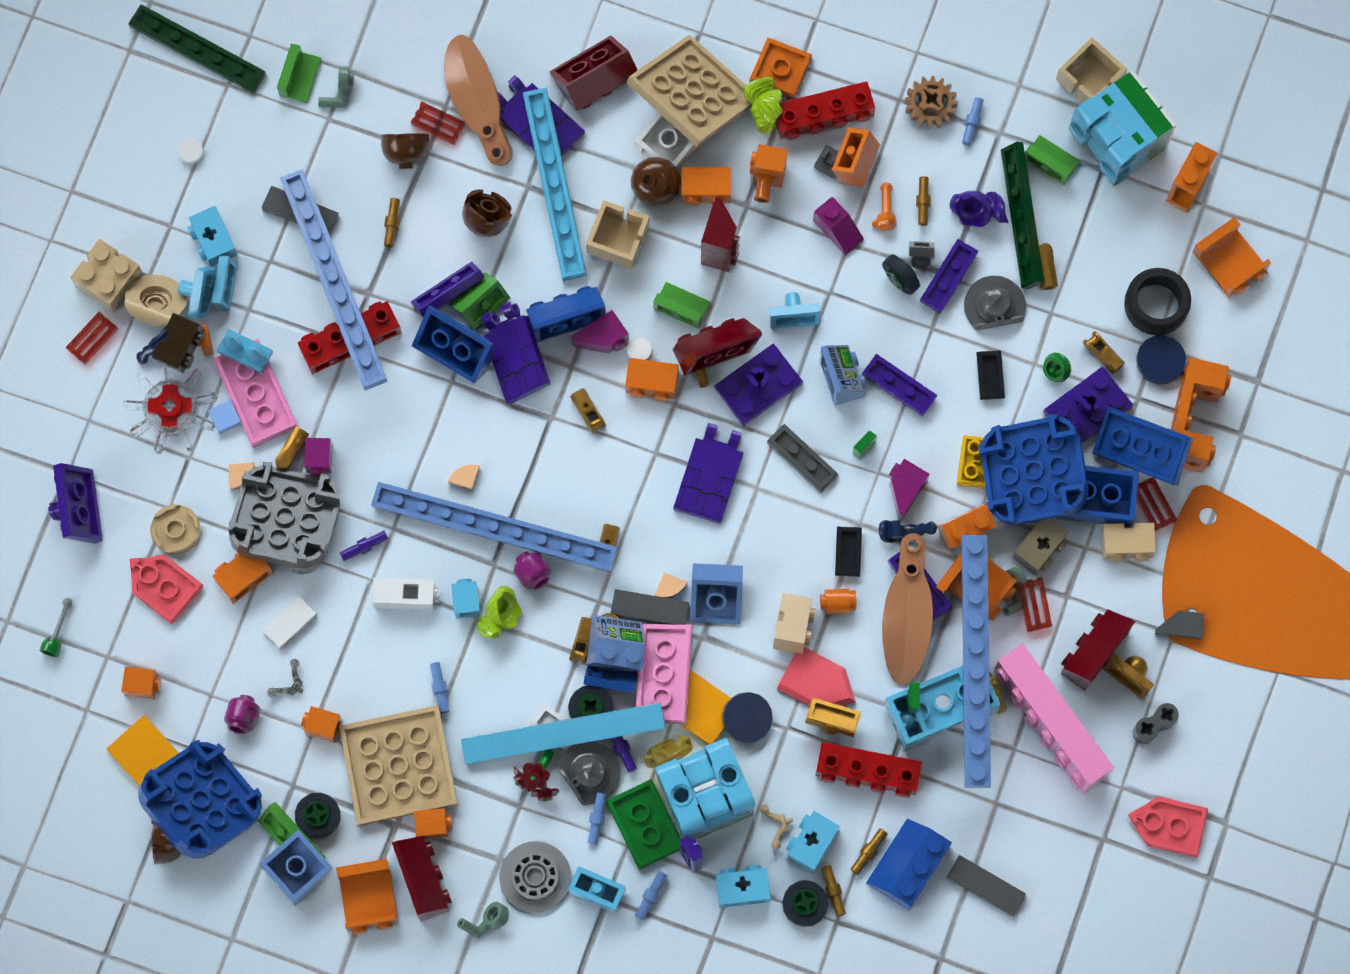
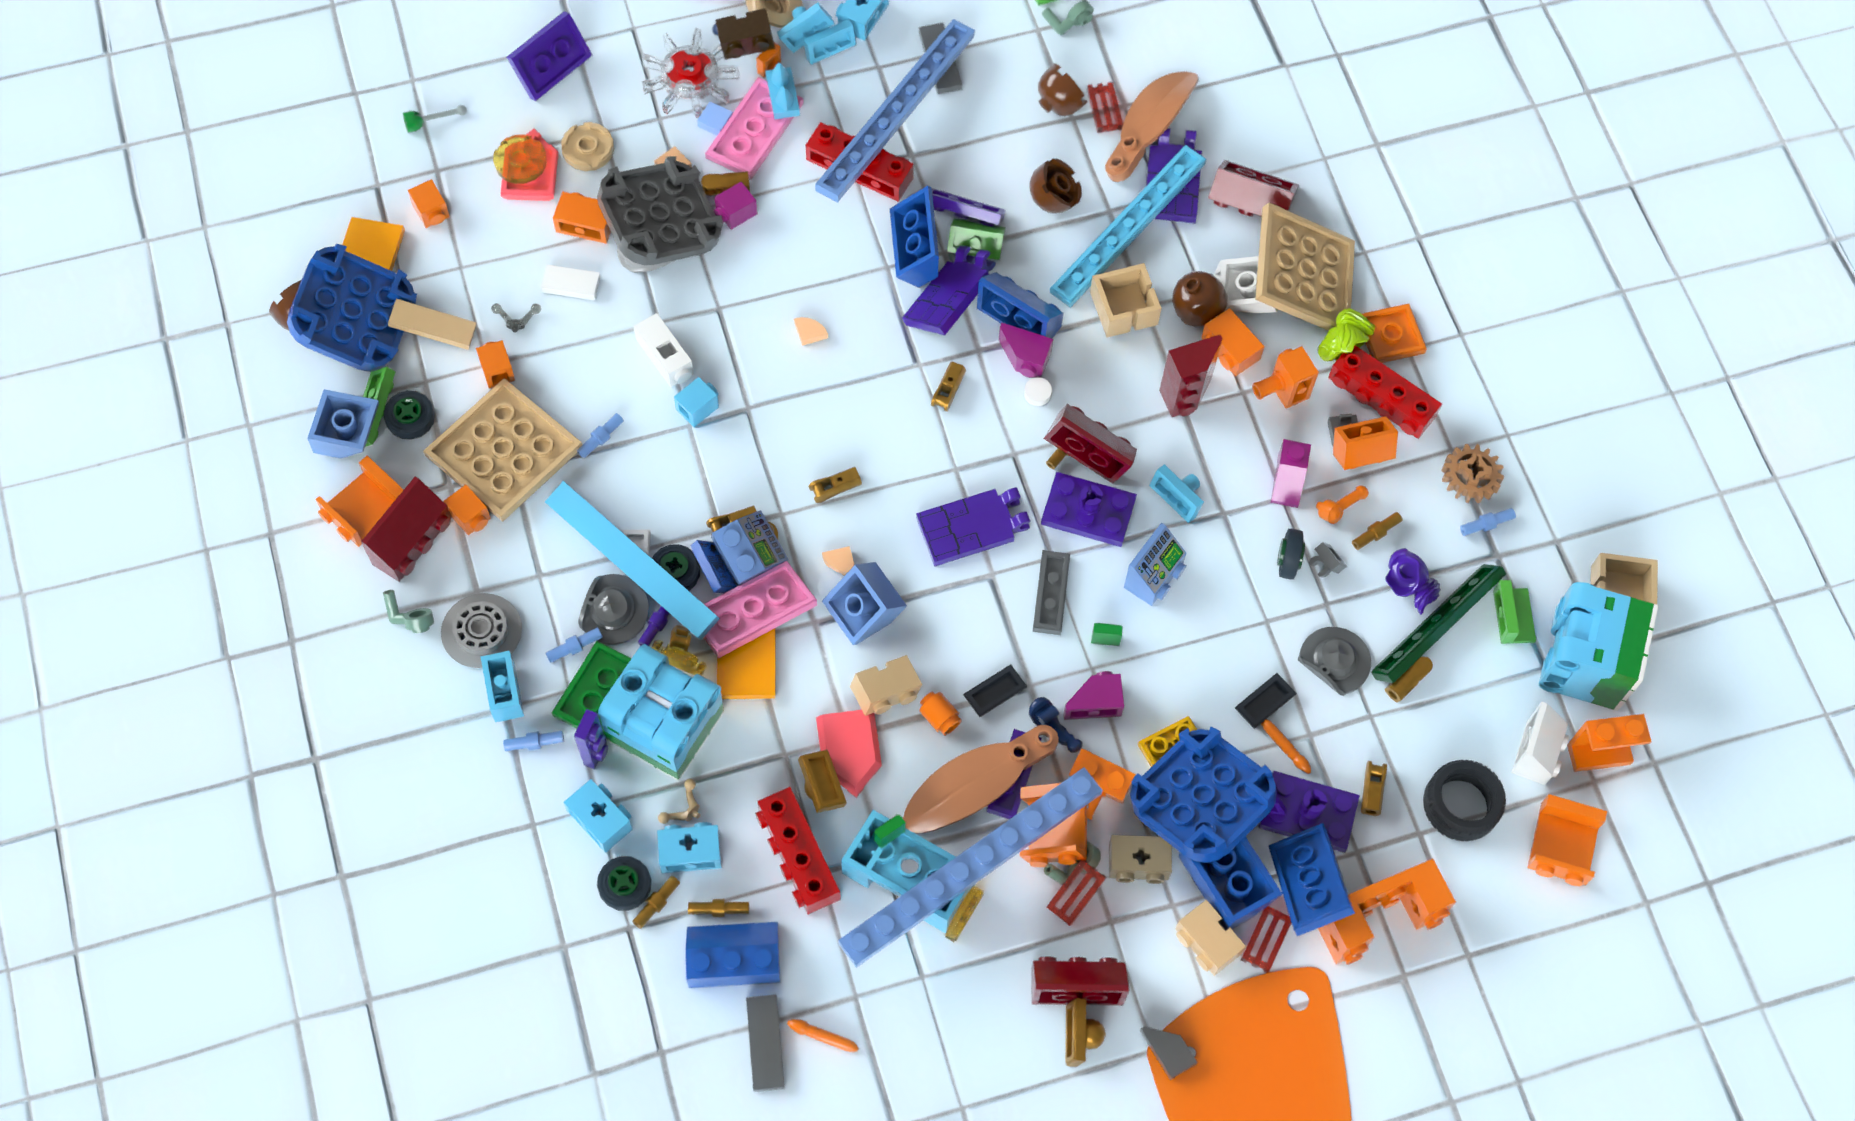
camera: 50 degrees right, 10 degrees down
magenta head [224,695,260,734] -> none
dark purple bar [339,530,389,561] -> none
medium blue plate [371,482,618,573] -> none
pearl gold bar [384,198,400,247] -> none
lime hair [477,586,522,639] -> none
magenta head [513,552,551,590] -> none
dark red plant [513,749,559,802] -> none
dark grey tile [611,589,689,625] -> none
orange brick [625,358,679,401] -> none
bright green panel [653,282,710,329] -> none
dark blue tile [722,692,773,743] -> none
dark purple plate [862,354,937,417] -> none
dark purple plate [920,239,979,314] -> none
bright pink brick [994,644,1114,793] -> none
green hat [1043,352,1071,383] -> none
dark grey axle [1133,703,1179,744] -> none
dark blue tile [1136,335,1186,385] -> none
none -> tan tile [388,299,477,350]
none -> clear yellow tile [493,135,547,184]
none -> pearl gold bar [669,625,691,652]
none -> orange piece [787,1019,859,1052]
none -> orange piece [1261,719,1311,774]
none -> white slope [1511,702,1569,785]

